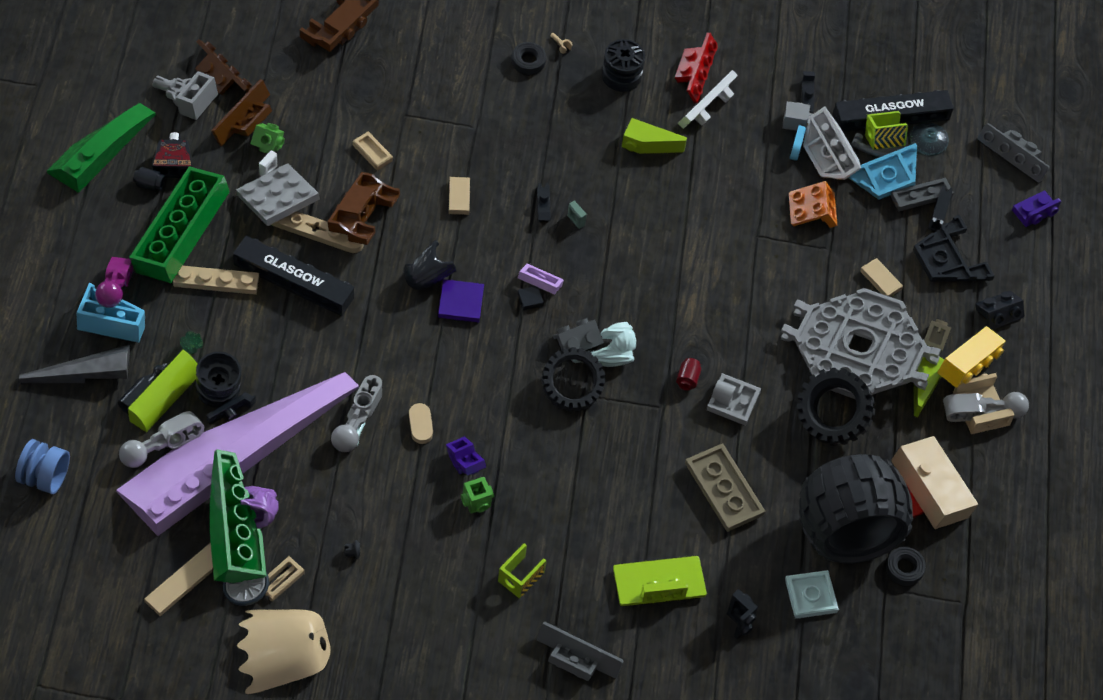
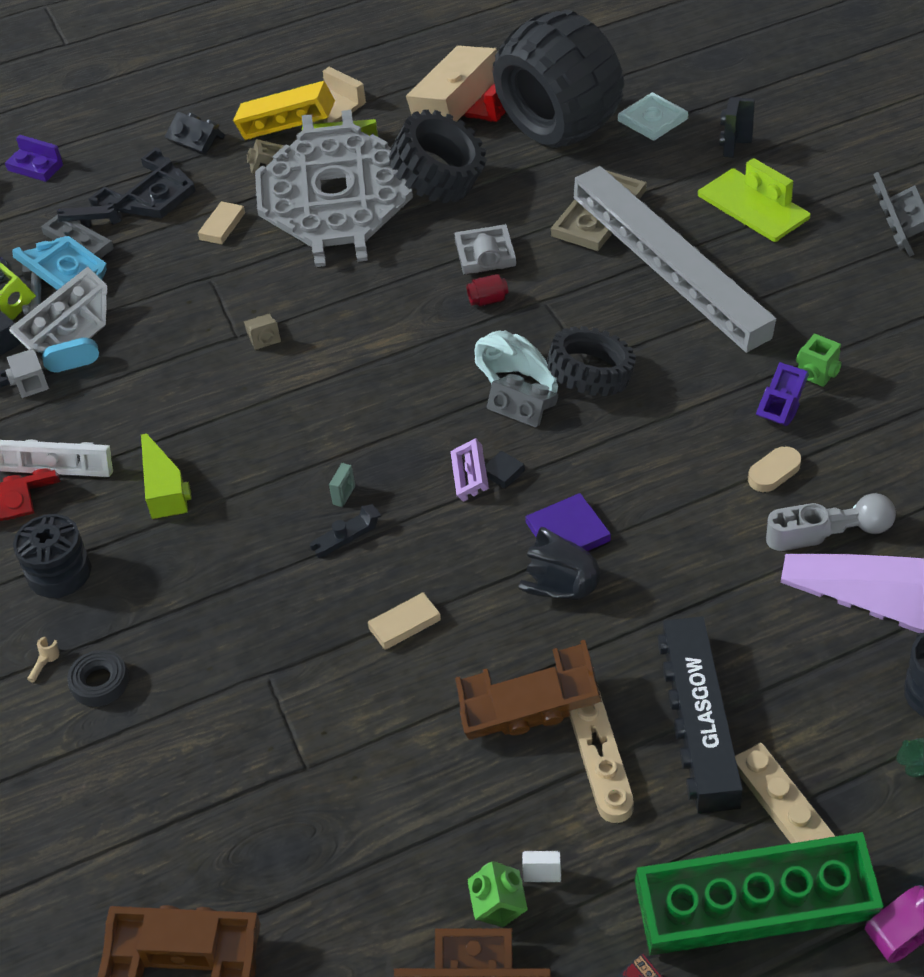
camera: 110 degrees left, 10 degrees down
light grey plate [236,163,320,226] -> none
tan tile [353,131,393,171] -> none
lime piece [498,543,546,598] -> none
orange bracket [789,181,837,228] -> none
light grey beam [943,392,1029,422] -> none
none -> dark tan bracket [244,314,281,350]
none -> light grey brick [574,166,776,353]

